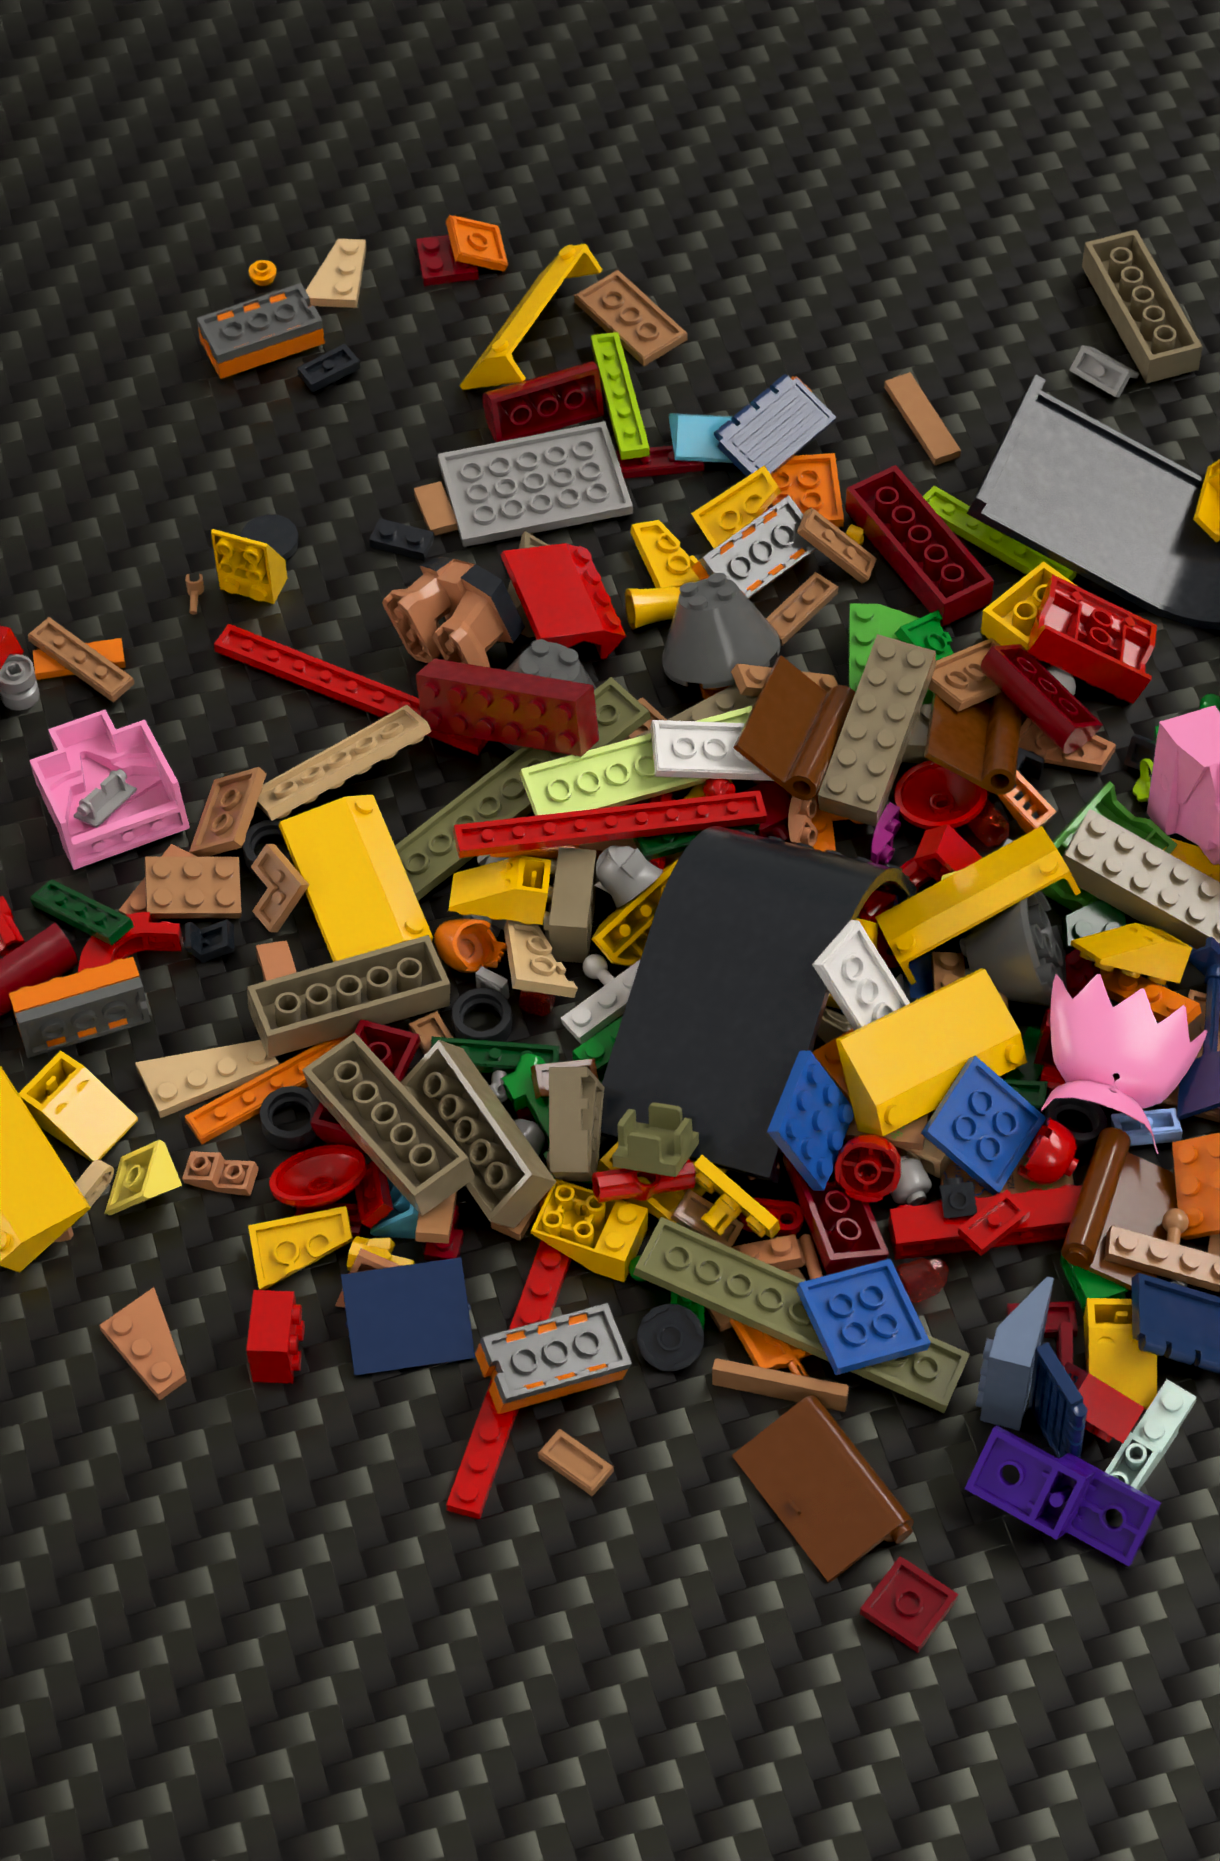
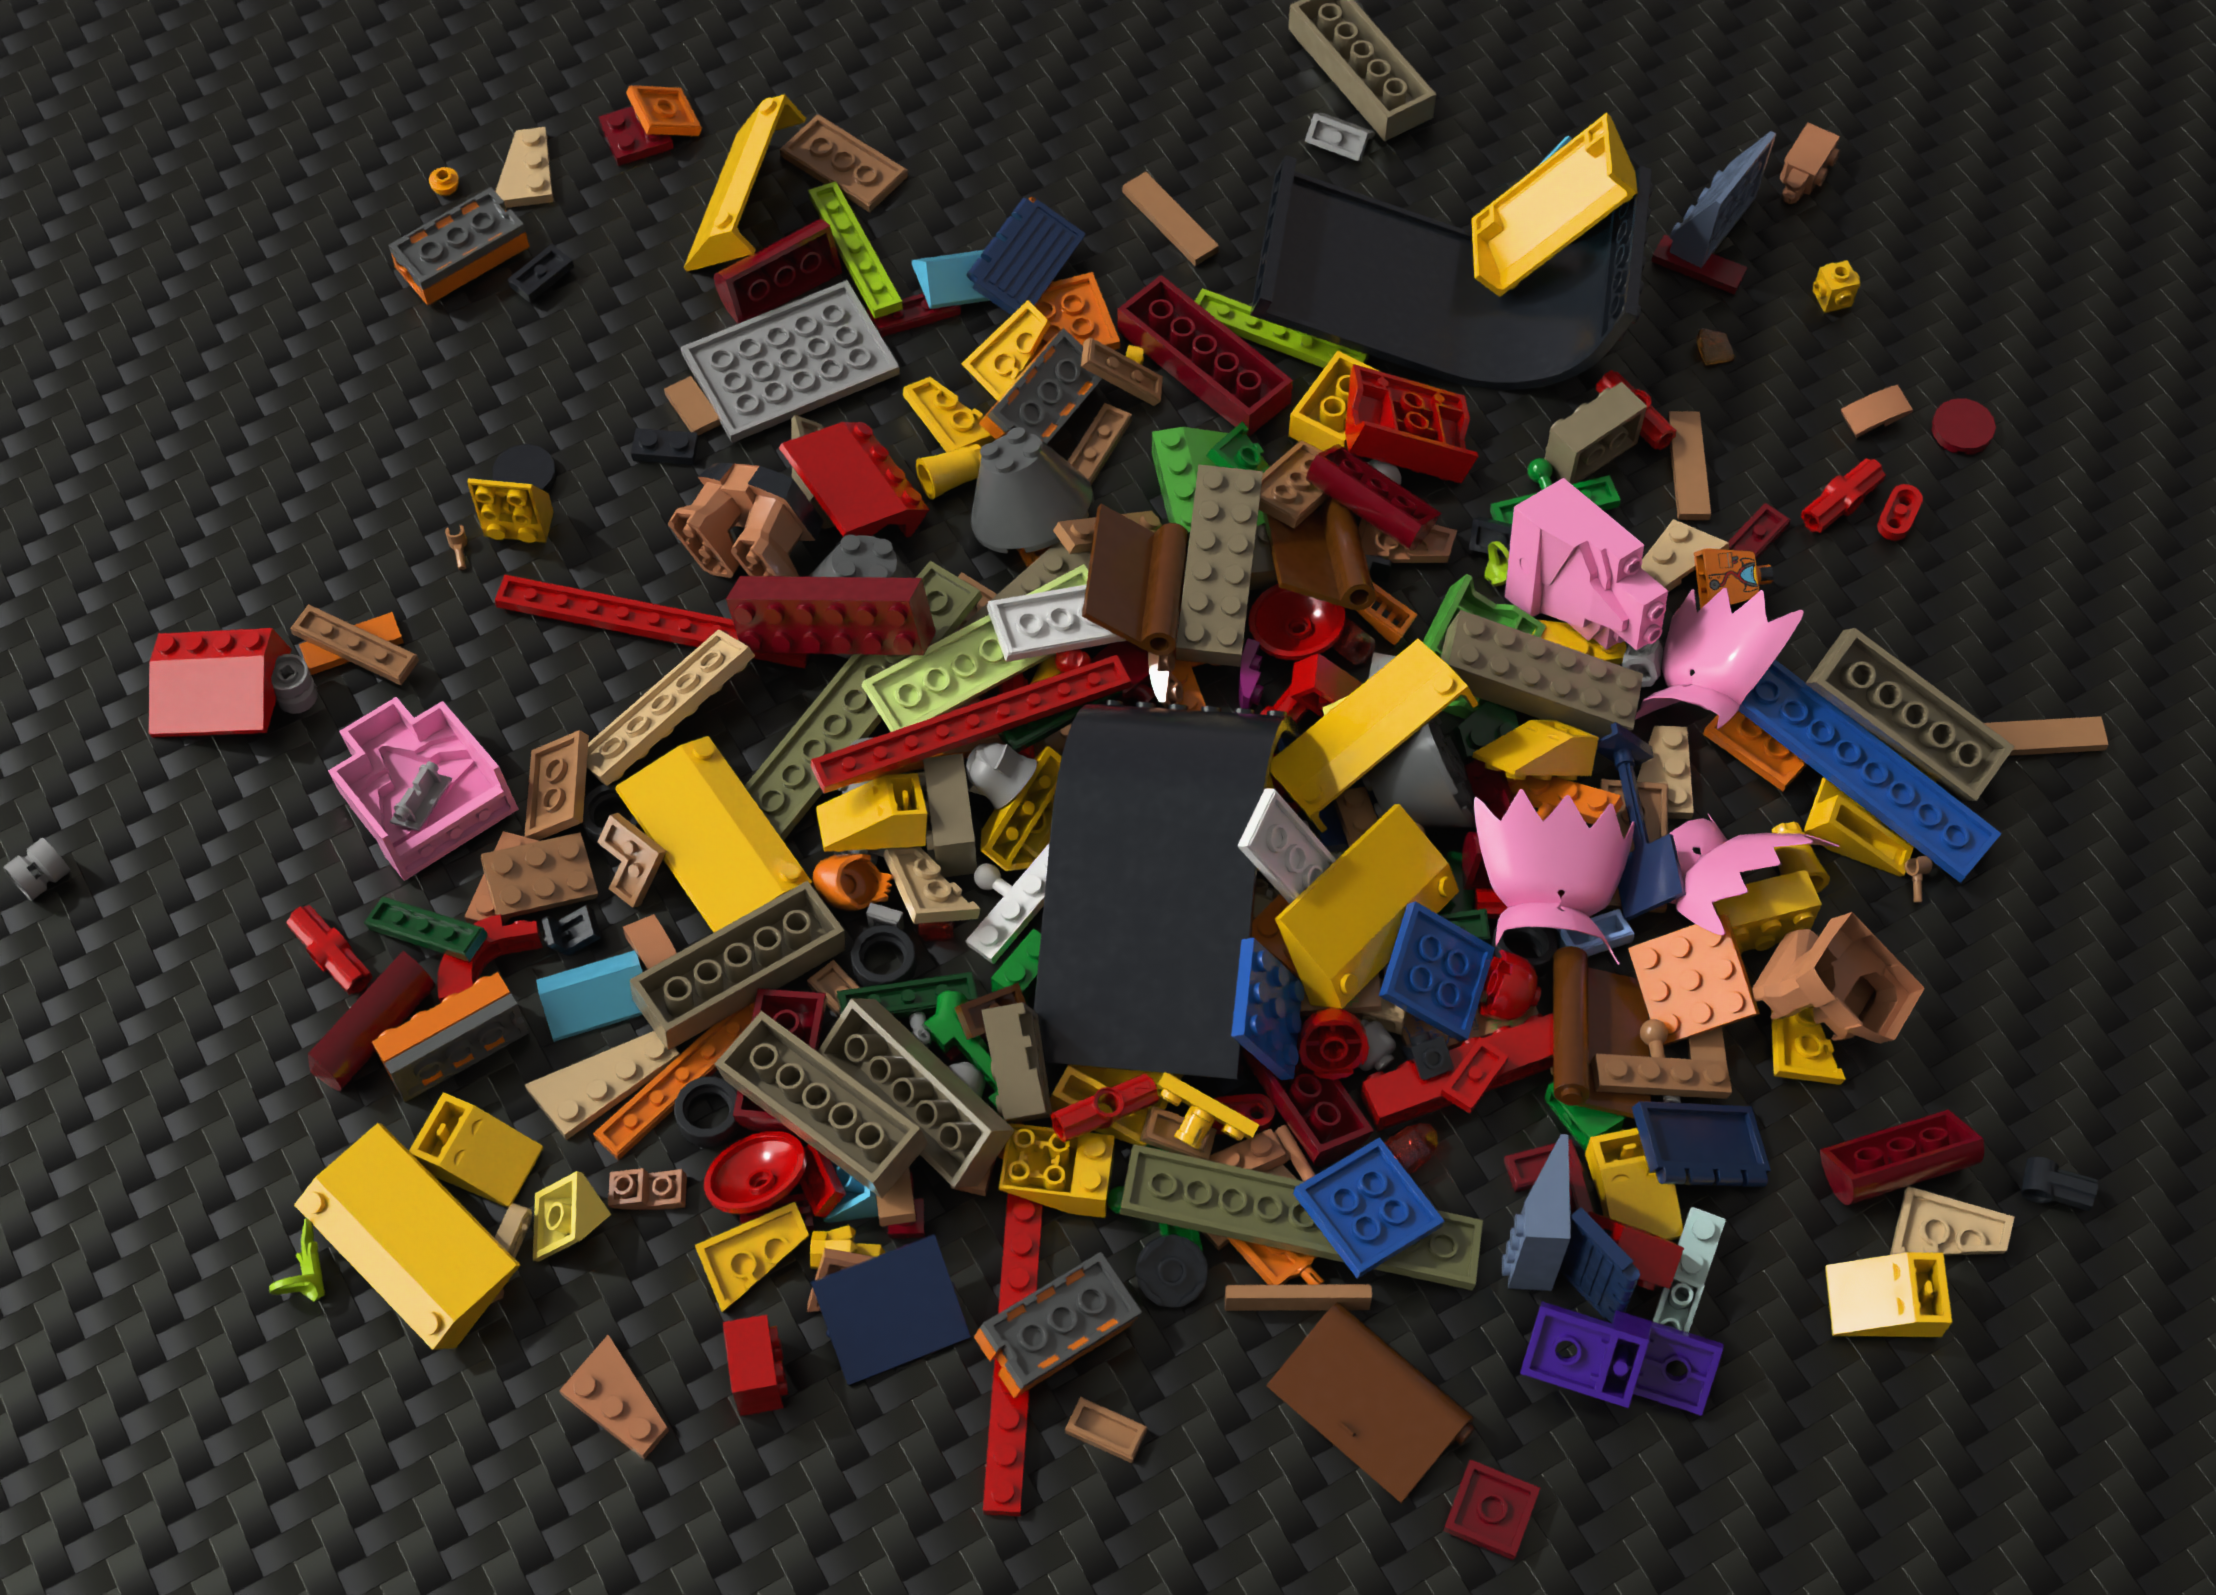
camera: 15 degrees left, 5 degrees up
olive panel [612,1102,699,1177] -> none
none -> medium azure slope [536,951,643,1042]

